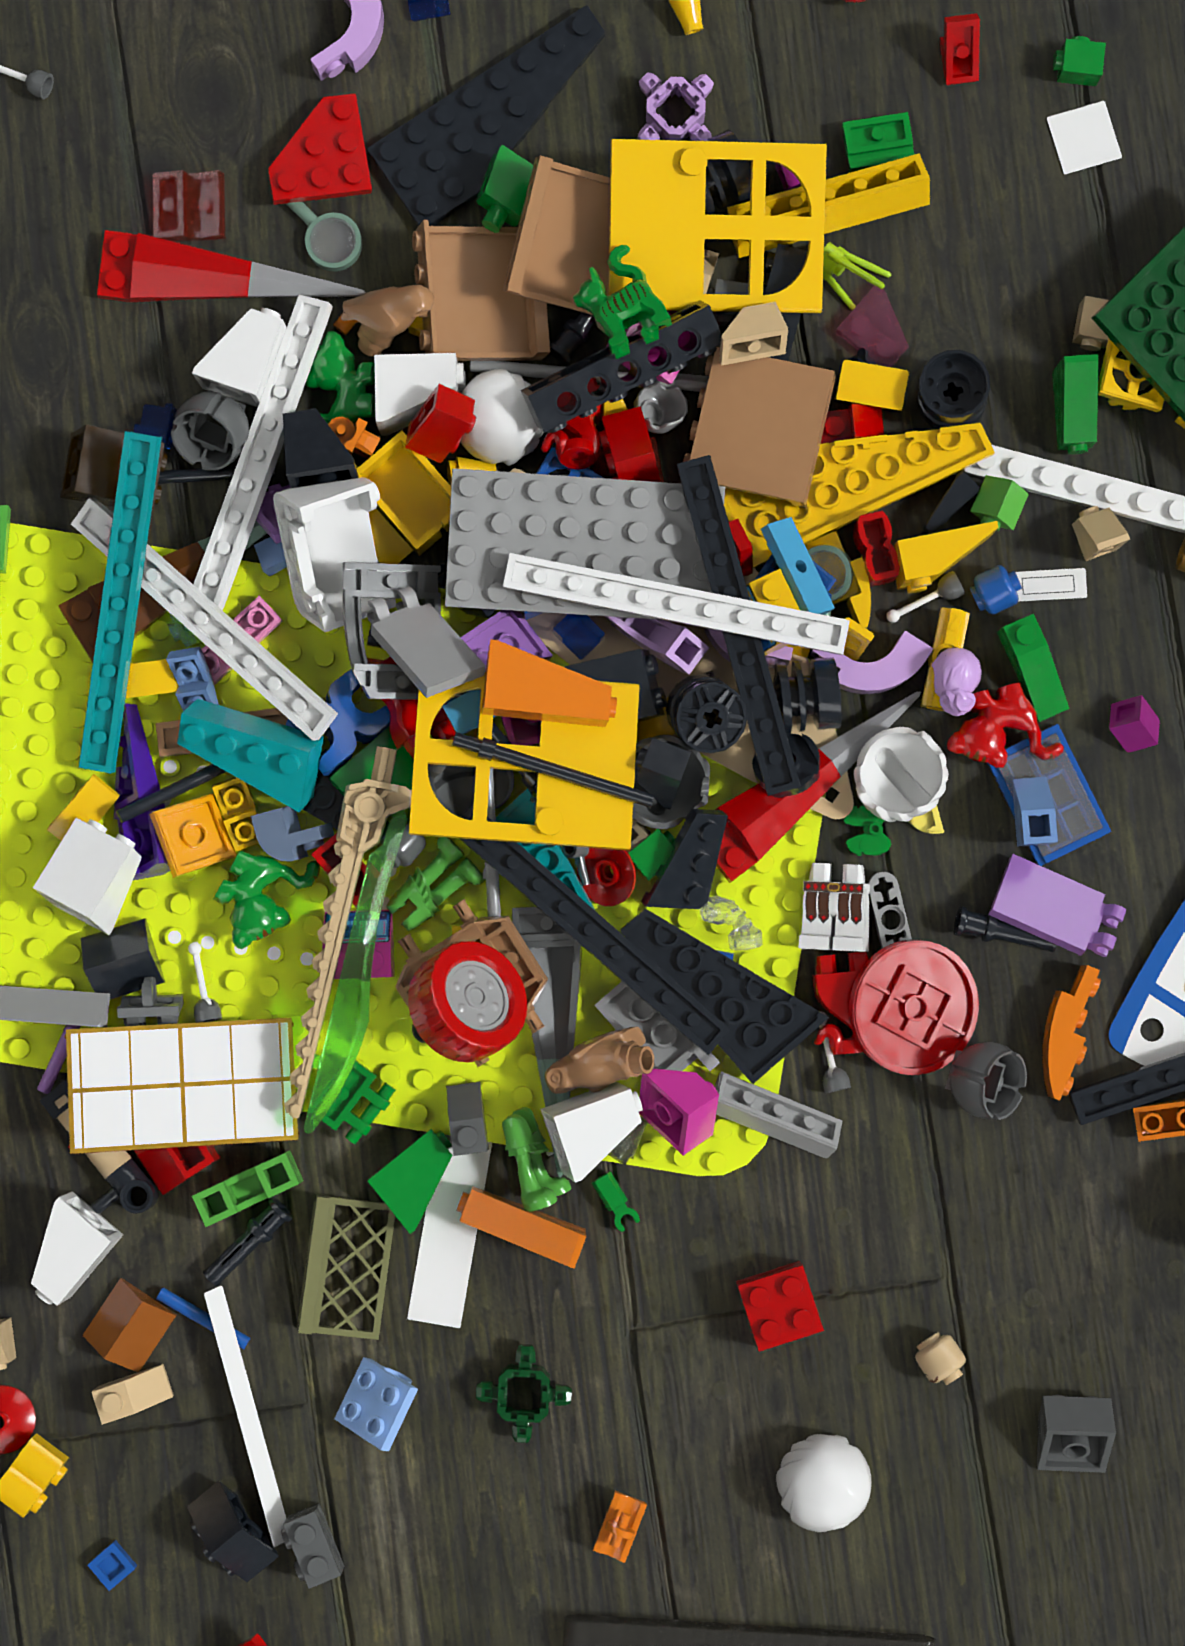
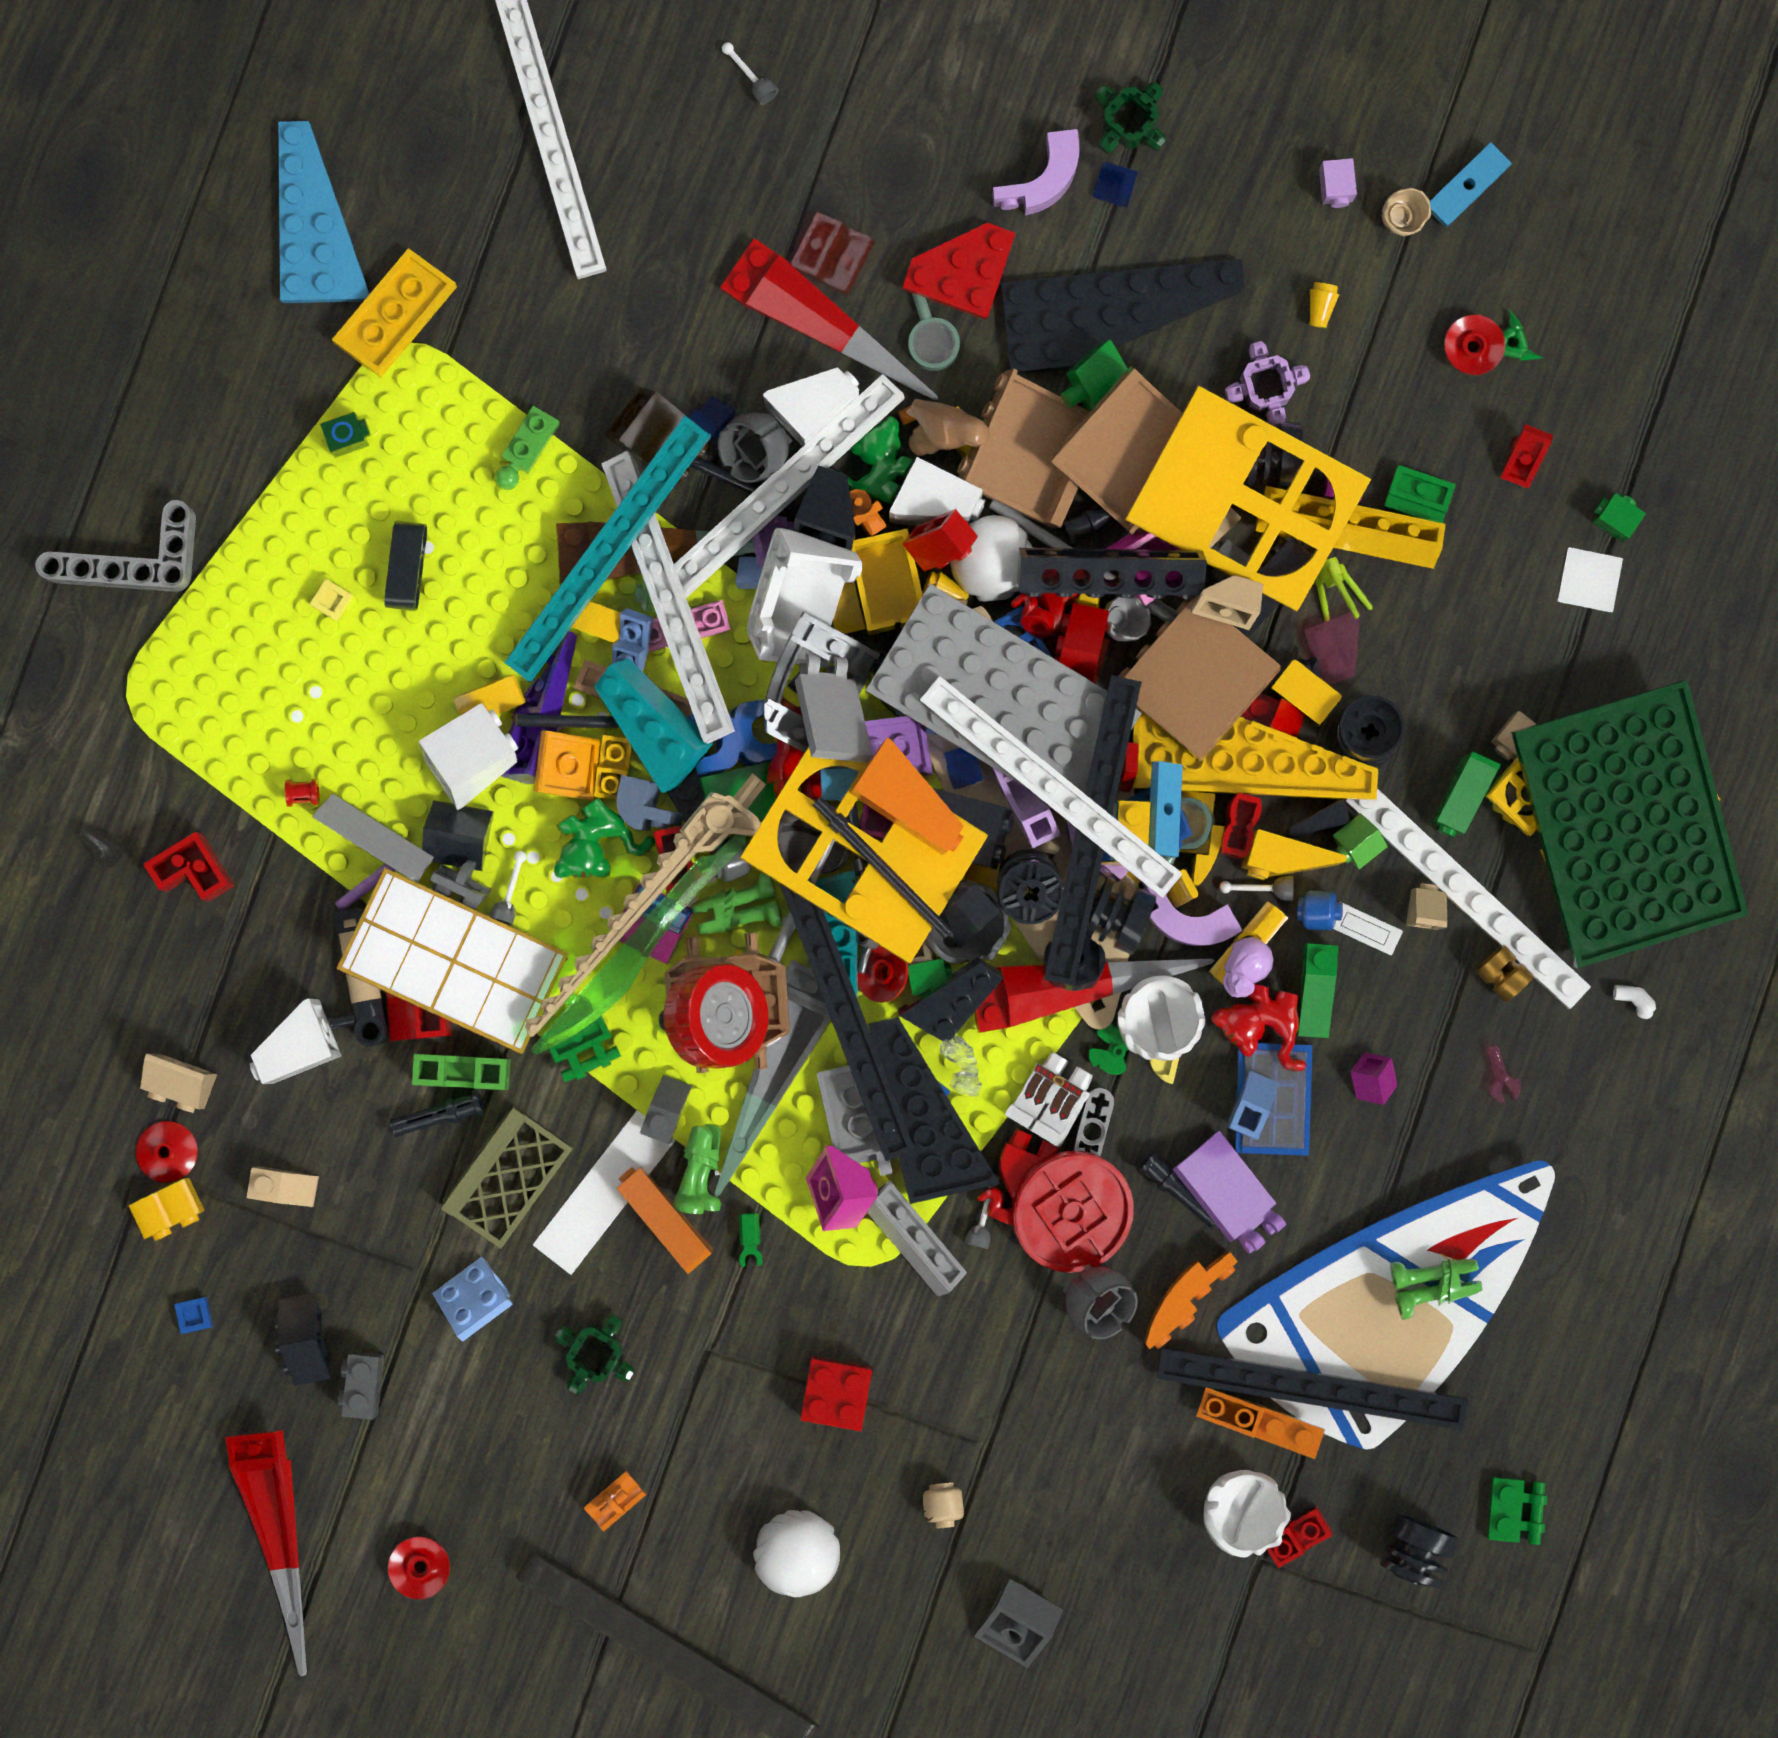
camera: 25 degrees right, 0 degrees up
dark orange slope [83,1278,177,1373] -> none
blue bar [156,1287,251,1350] -> none
white sticker [204,1286,286,1547] -> none
green slope [367,1129,453,1234] -> none
white slope [541,1082,643,1182] -> none
medium nougat animal [545,1026,654,1094] -> none
green animal [573,245,672,360] -> none
clear smoke cone [608,1116,648,1165] -> none

